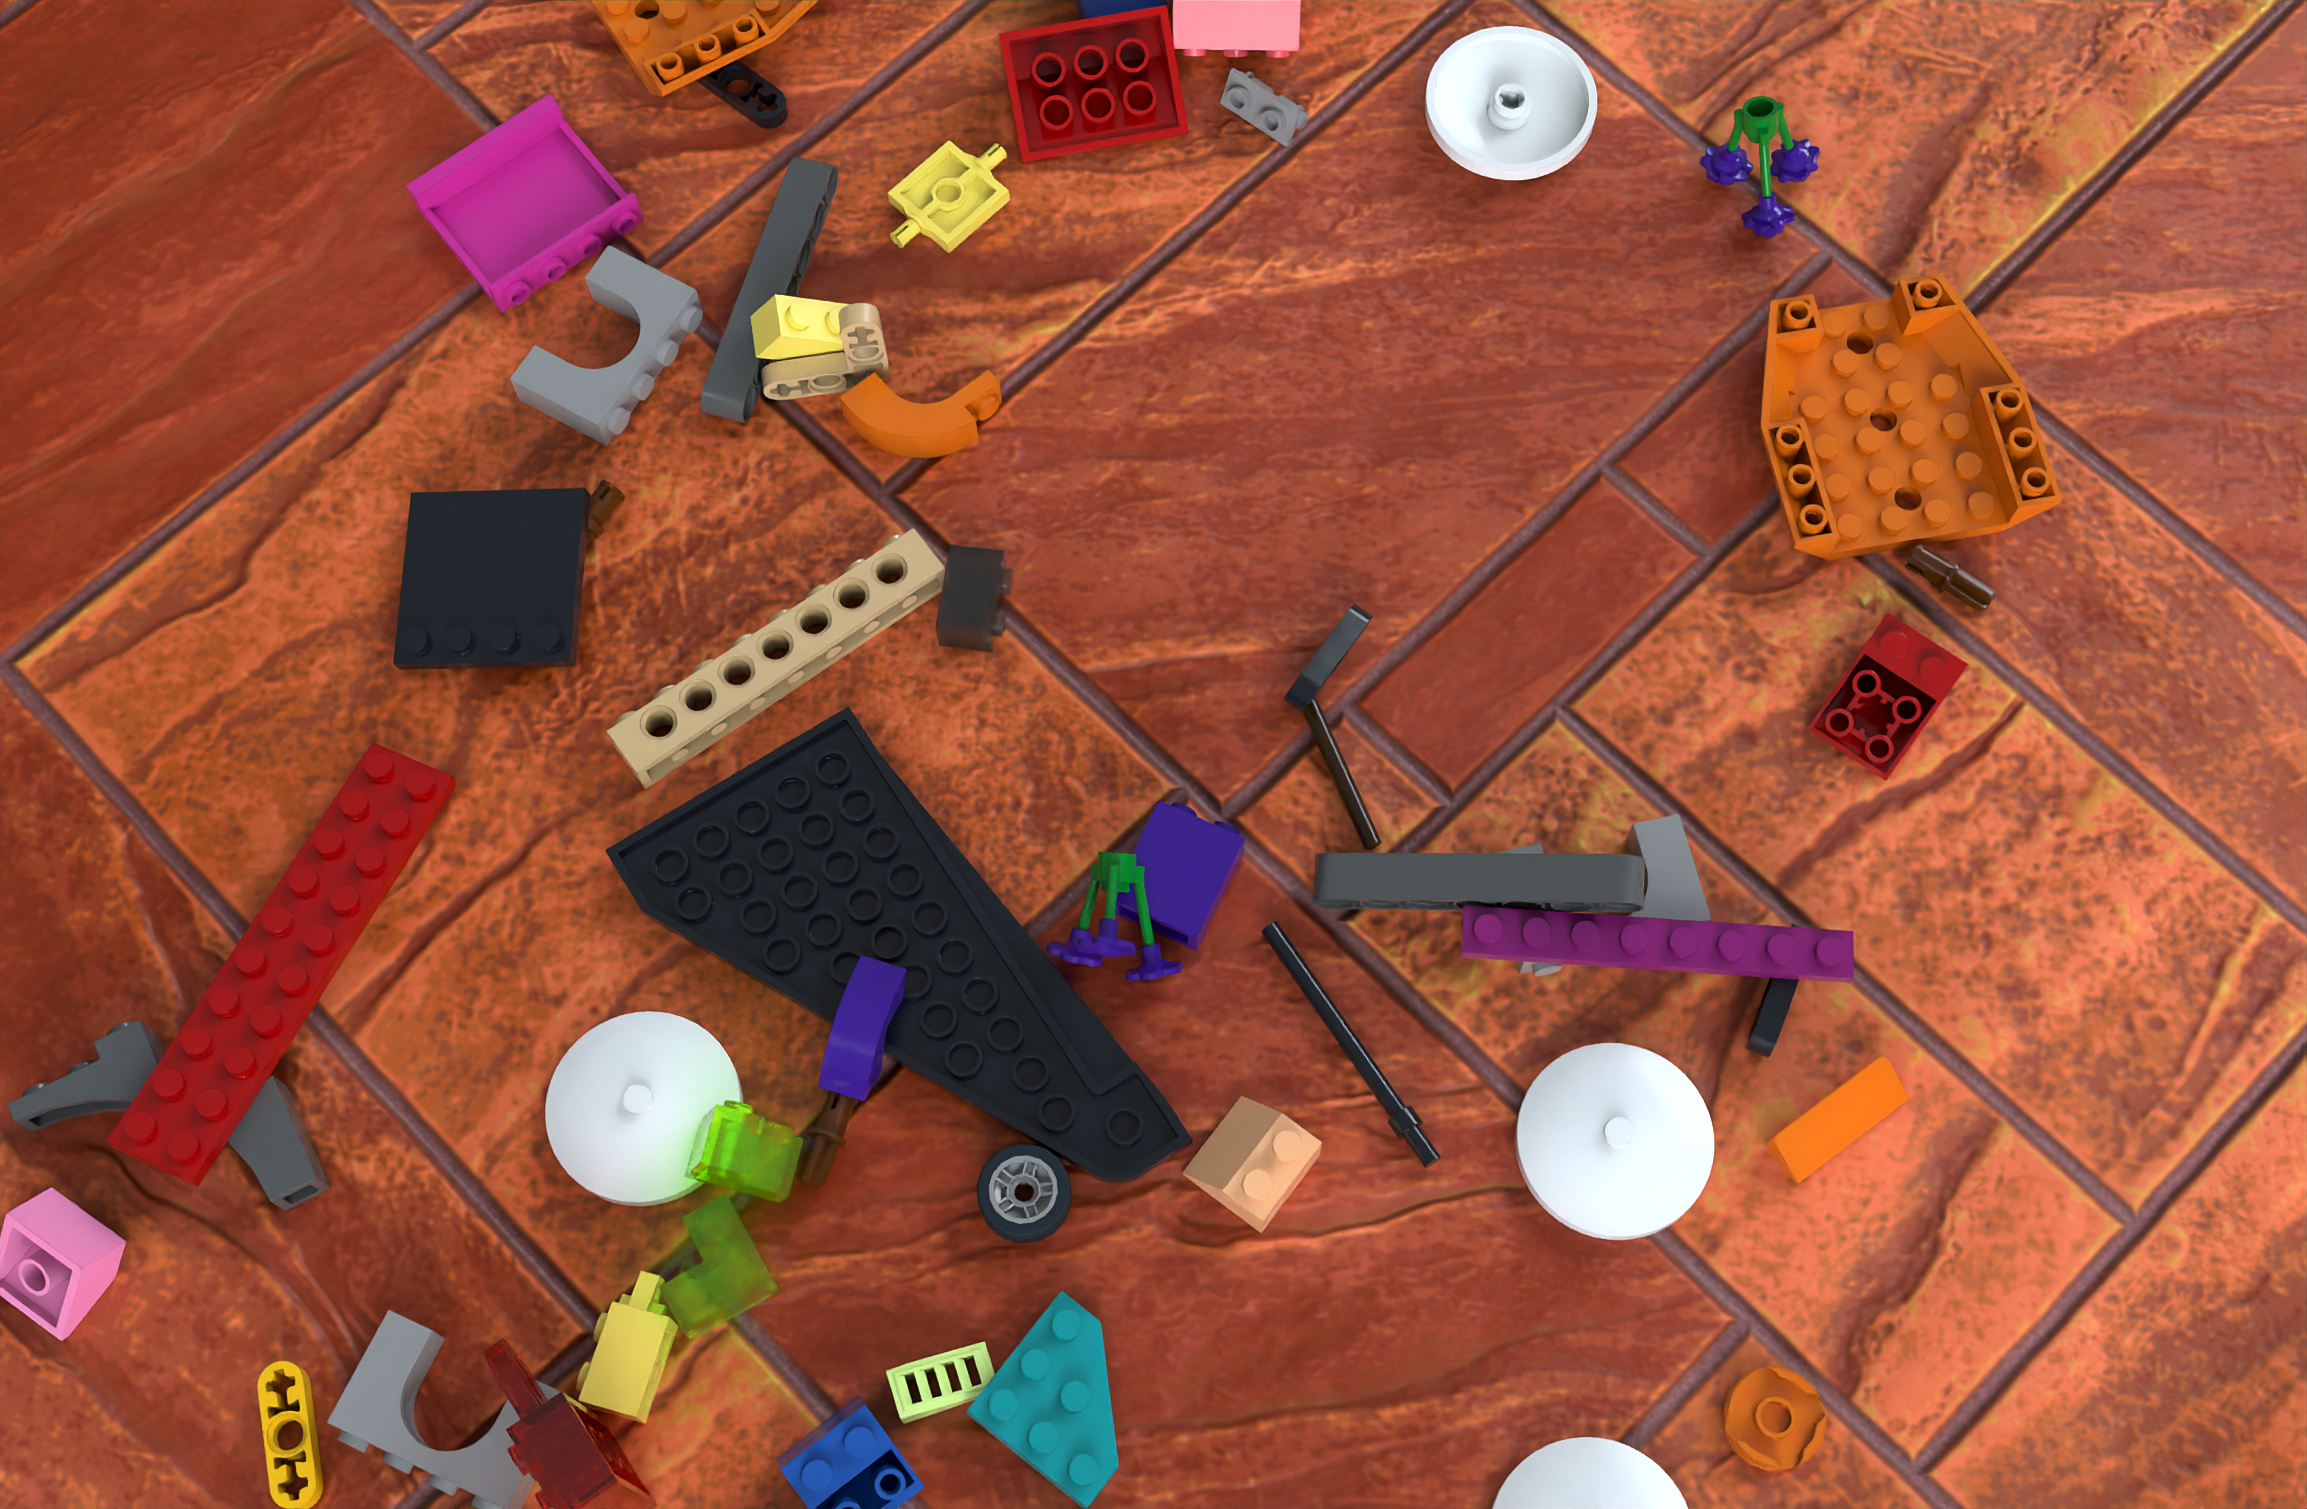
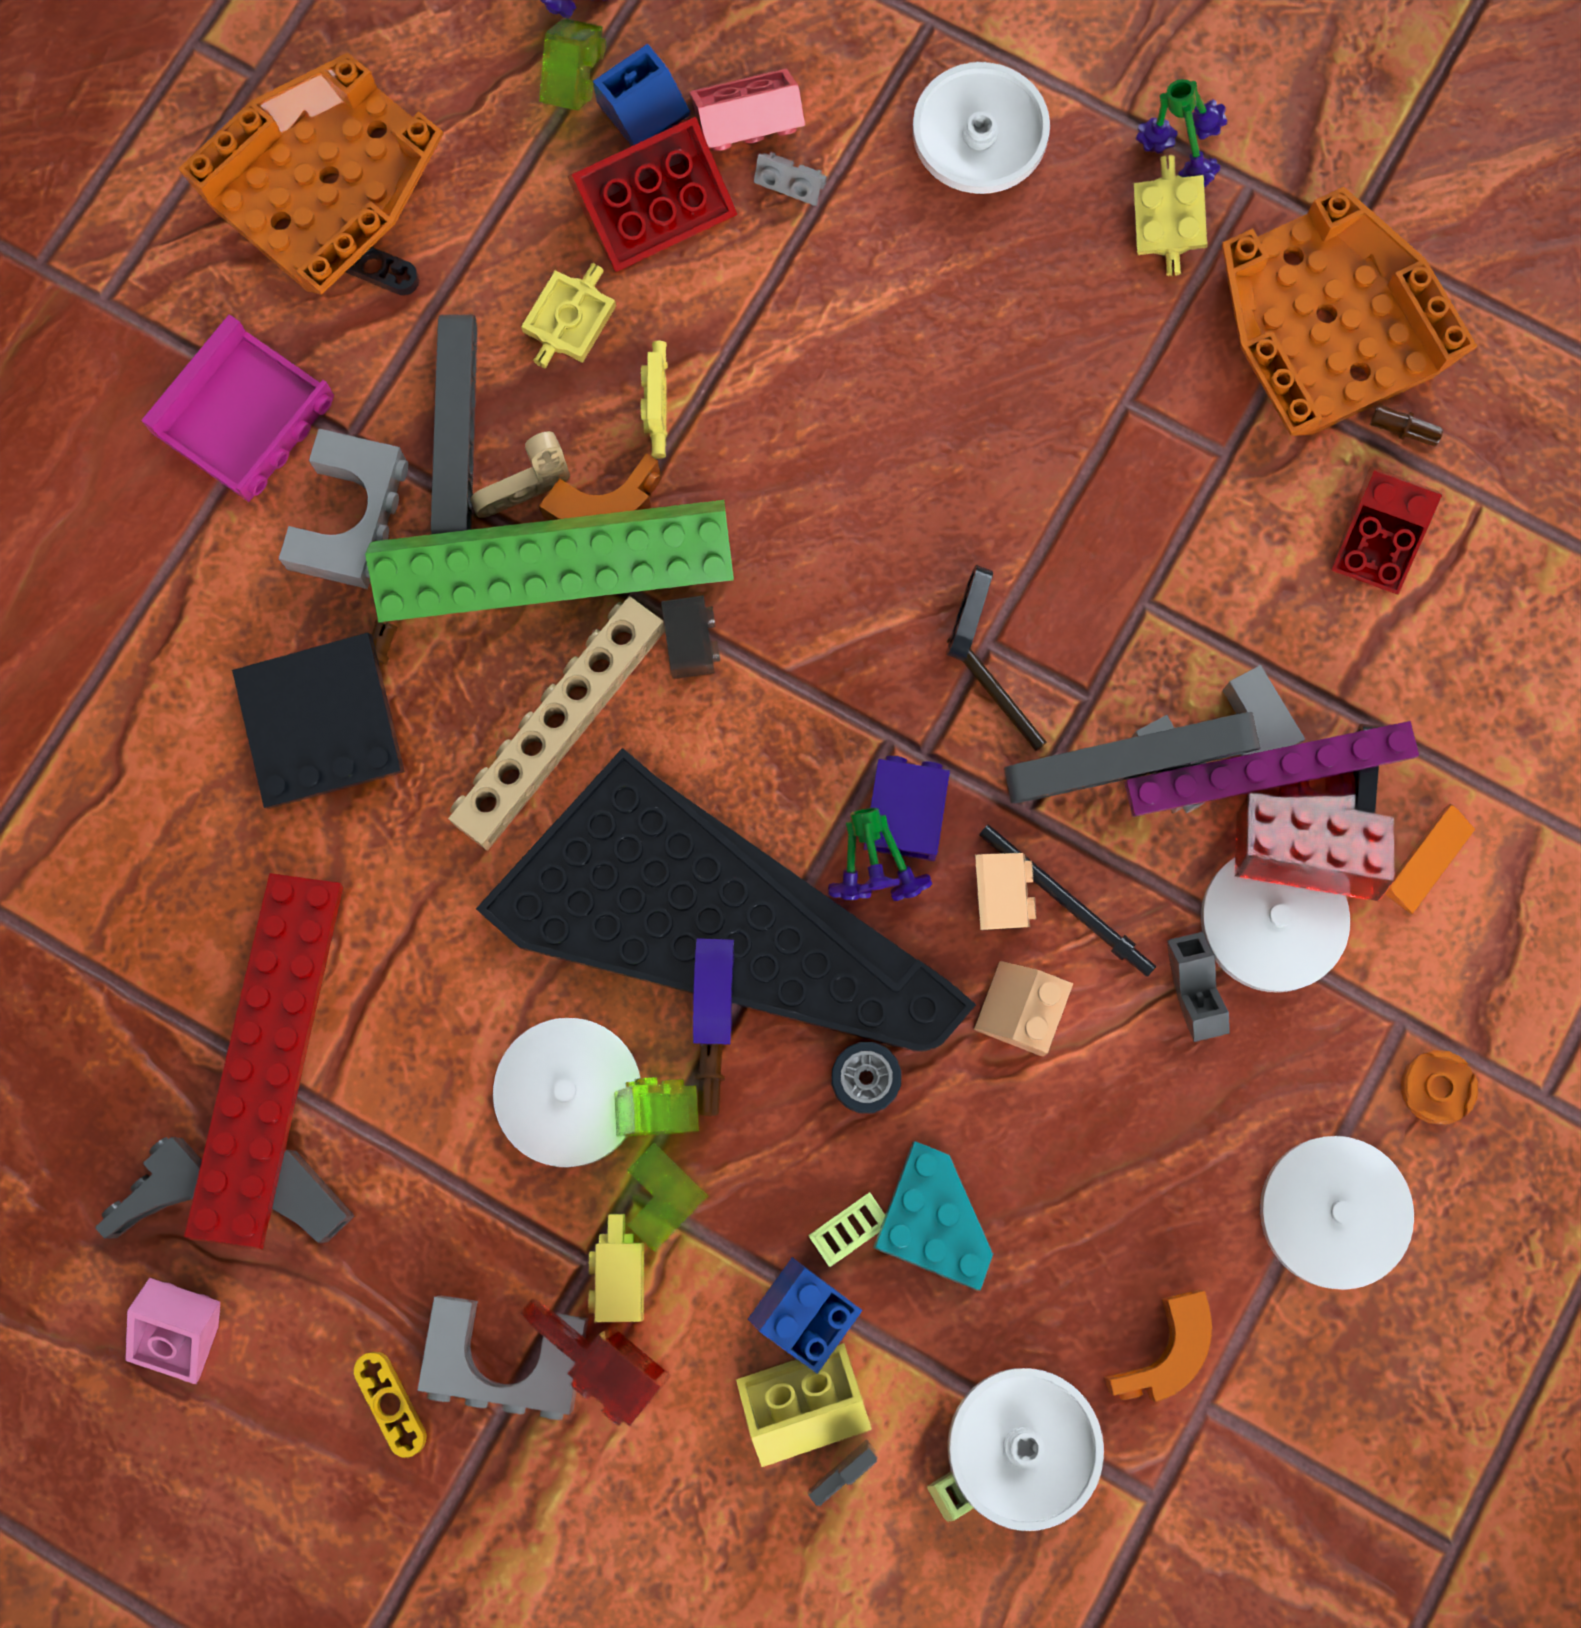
camera: 15 degrees left, 10 degrees up
light yellow hinge [750,294,860,361] -> none
none -> bright green brick [365,500,734,622]
none -> light yellow plate [641,341,668,459]
none -> light nougat slope [975,853,1036,930]
none -> light yellow plate [1134,155,1207,276]
none -> dark grey brick [1167,932,1230,1042]
none -> clear red brick [1235,772,1395,901]

